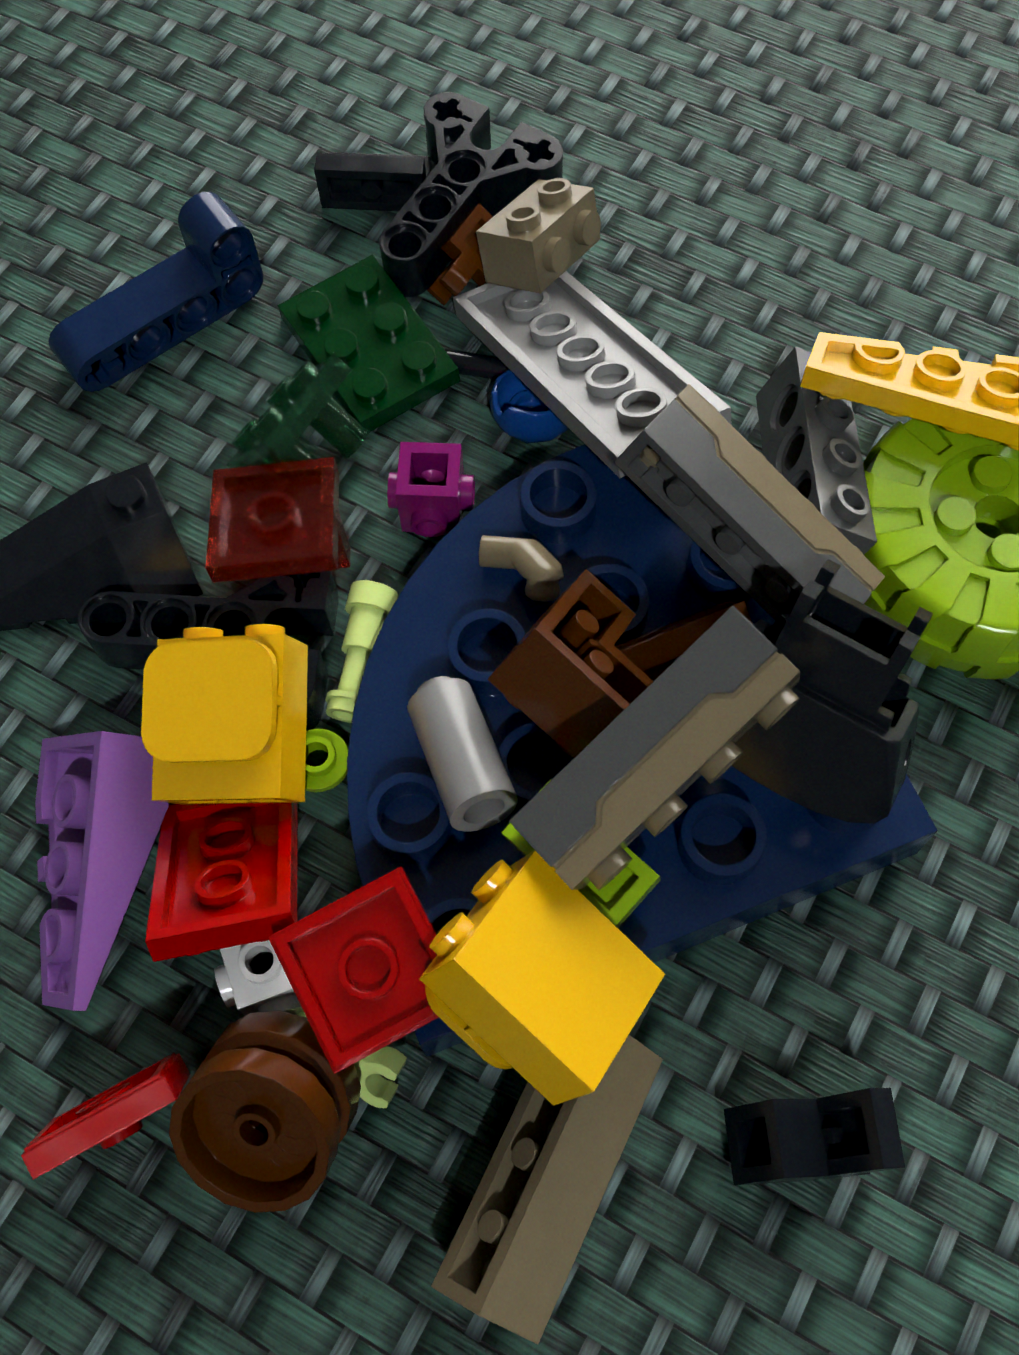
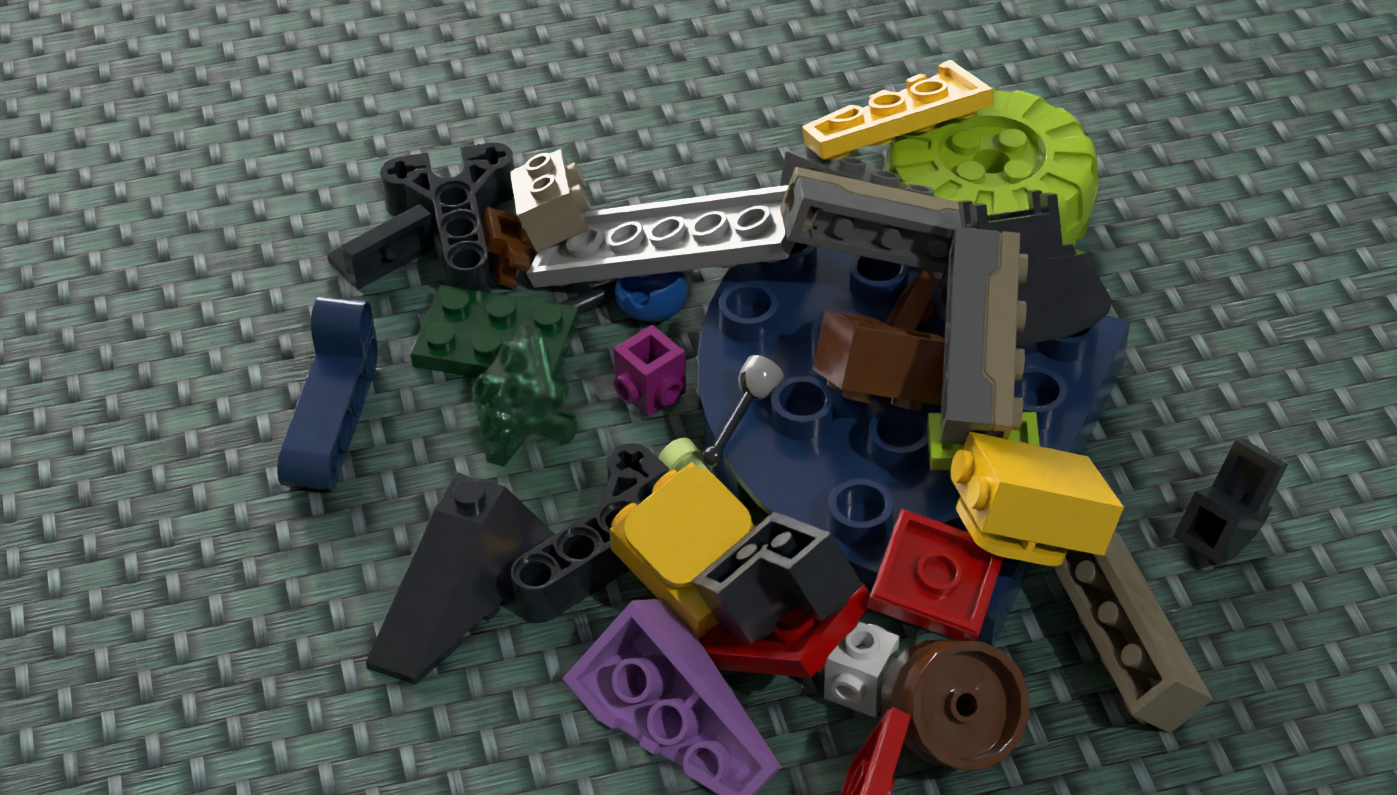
camera: 45 degrees left, 20 degrees down
clear red bracket [206,457,350,583] -> none
light grey brick [407,676,518,832] -> none
dark tan arm [479,535,564,602] -> none
none -> black brick [692,511,863,644]
none -> hinge [703,355,784,467]

